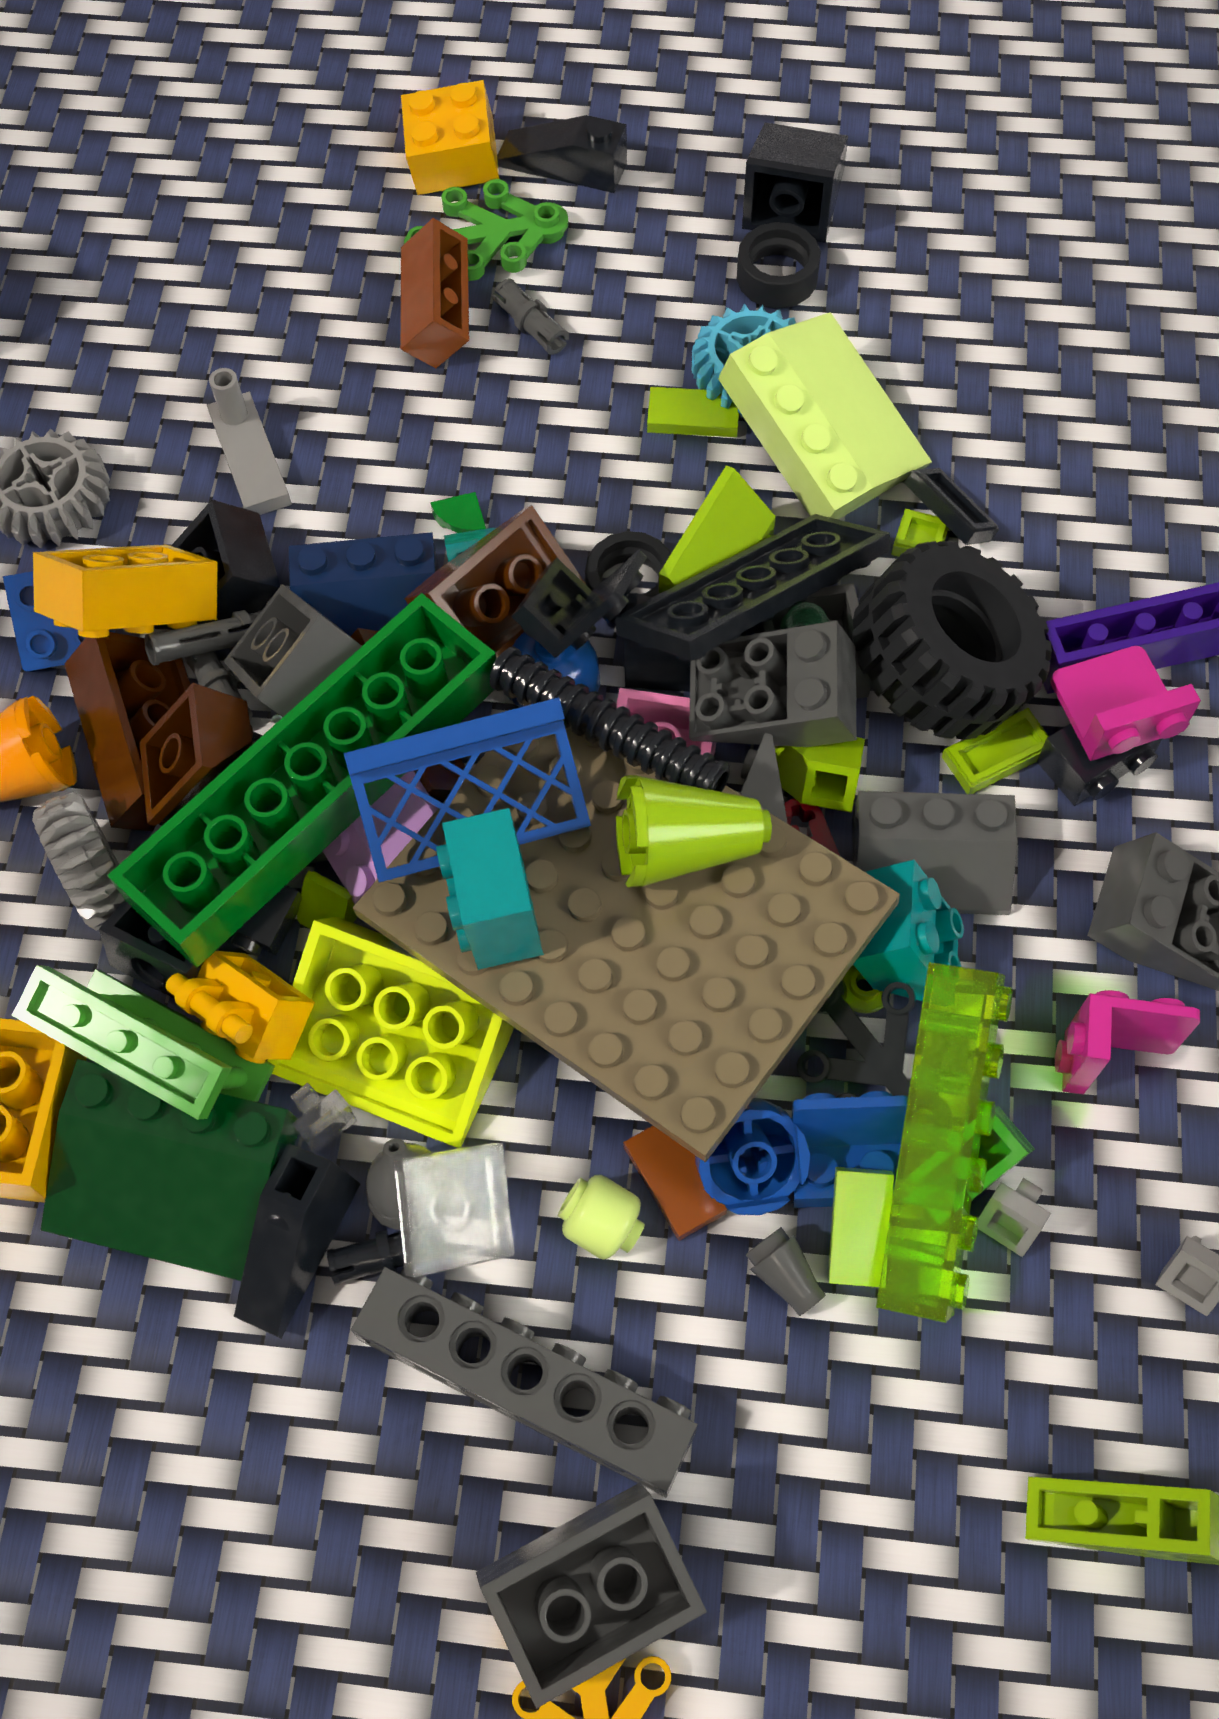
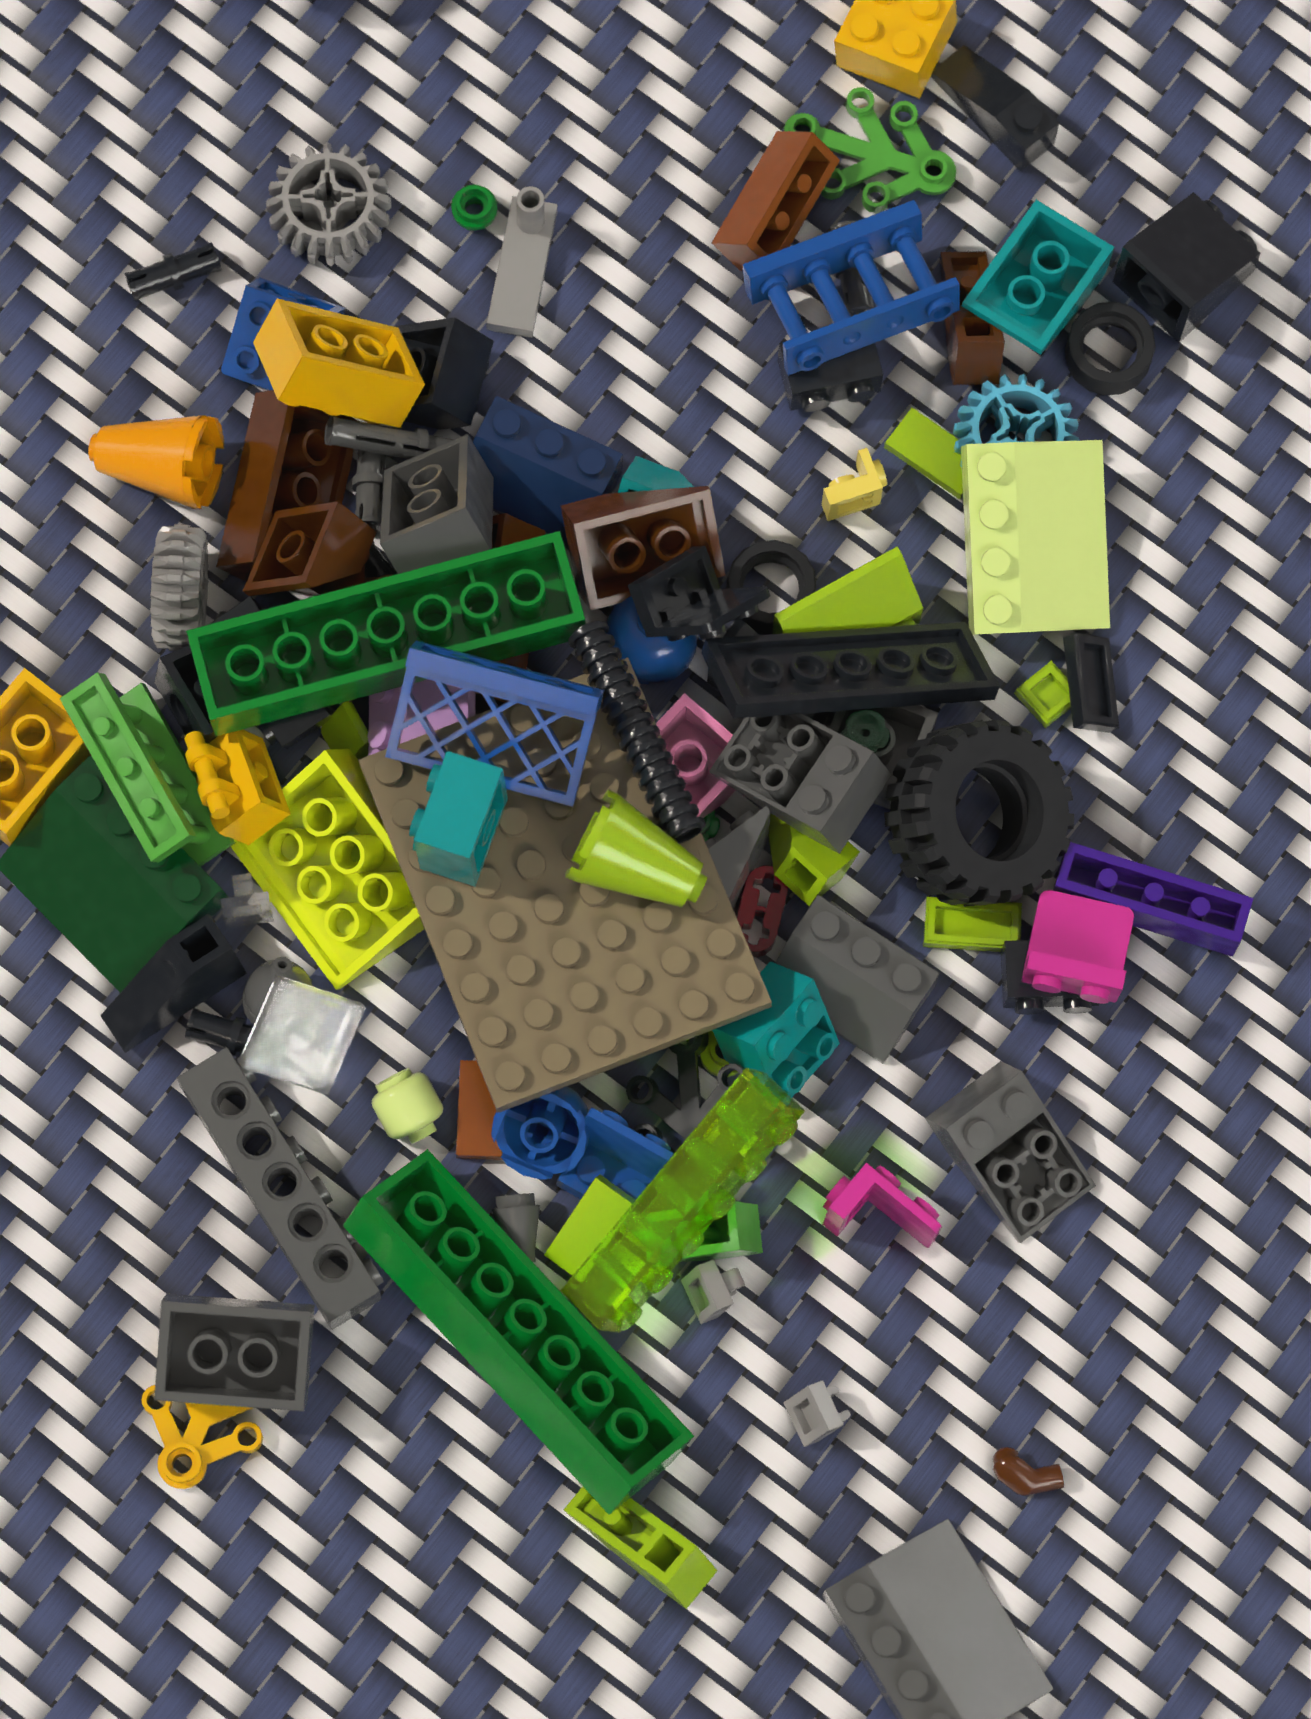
camera: 25 degrees right, 10 degrees up
green tile [430,492,486,533] -> none
none -> green brick [343,1149,694,1515]
none -> green plate [451,185,497,230]
none -> blue fence [743,200,960,376]
none -> black brick [777,342,883,412]
none -> light yellow bracket [822,448,887,521]
none -> reddish brown slope [940,251,1005,385]
none -> teal slope [962,199,1115,355]

